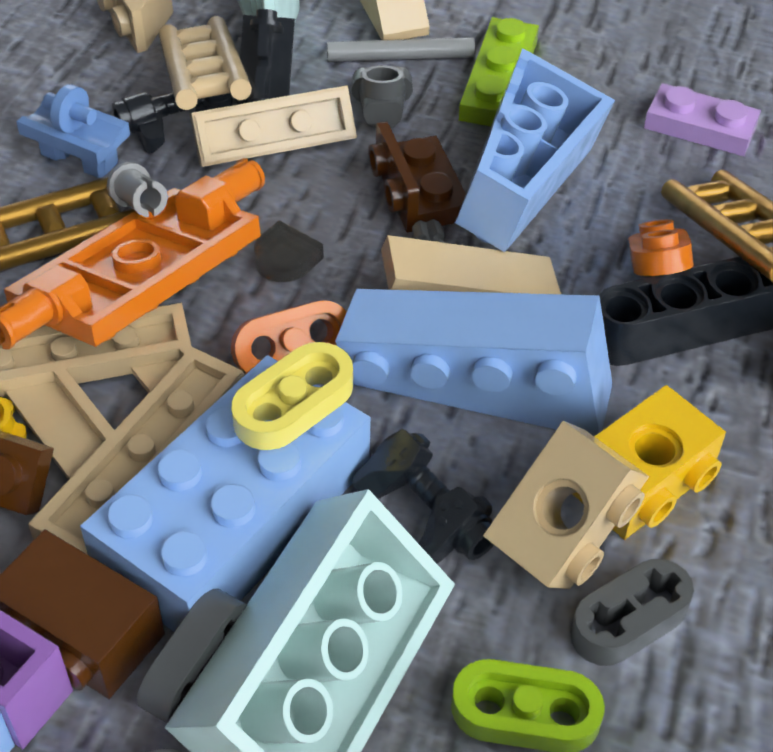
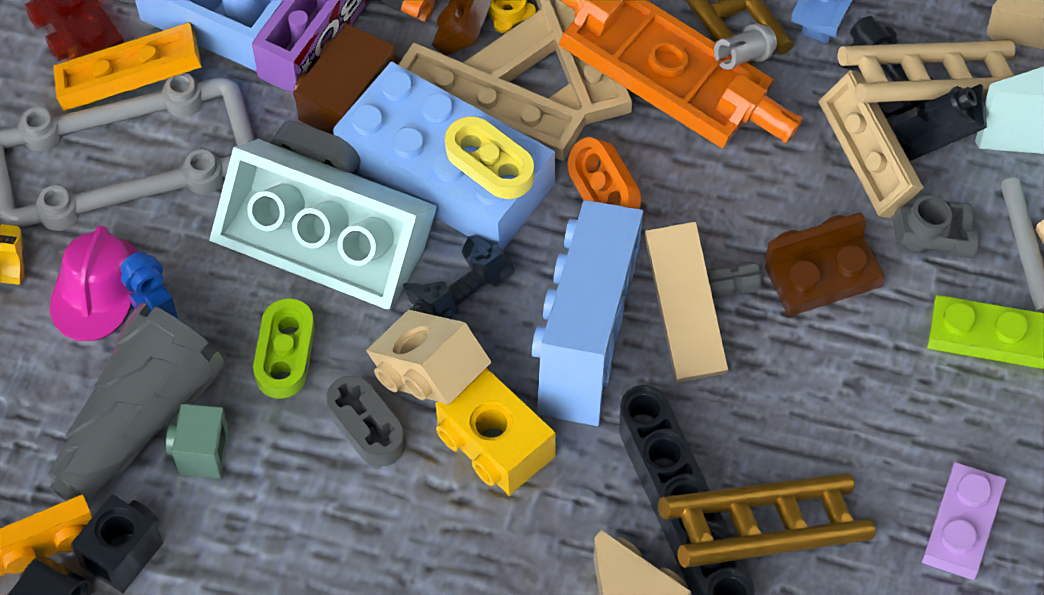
camera: 90 degrees right, 10 degrees up
clear smoke tile [254,220,324,282] -> none
light blue wedge [455,48,615,252] -> none
orange plate [628,220,694,276] -> none

